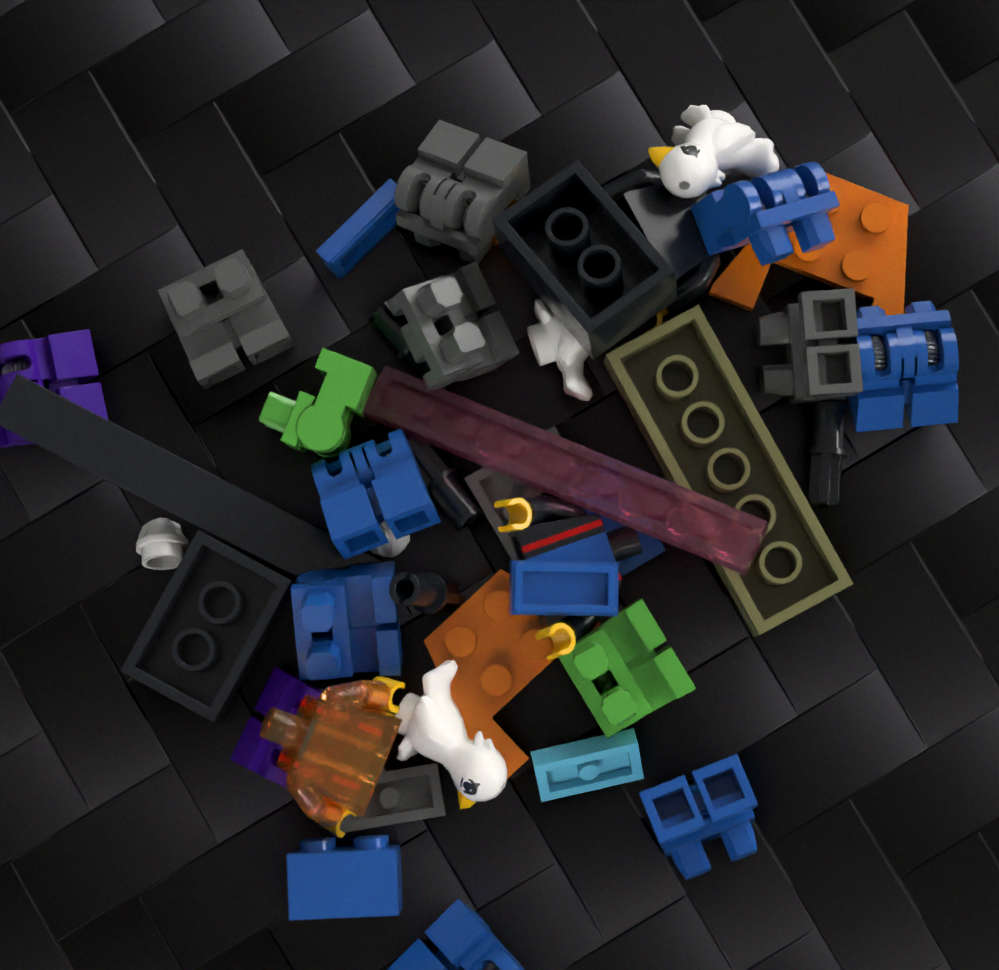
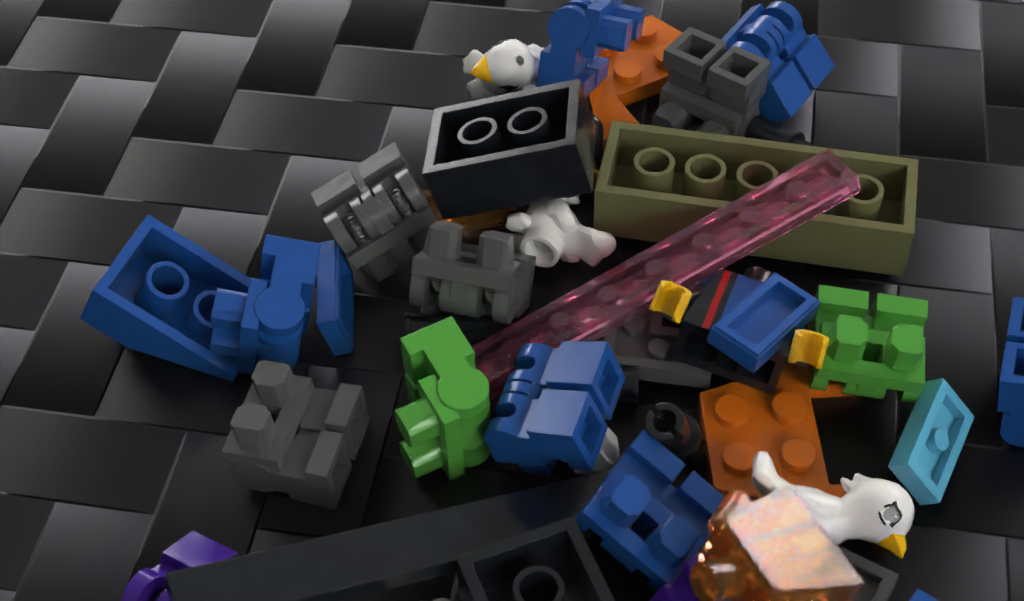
camera: 50 degrees left, 35 degrees down
none -> blue slope [80,214,251,382]
none -> blue hips [210,234,321,375]

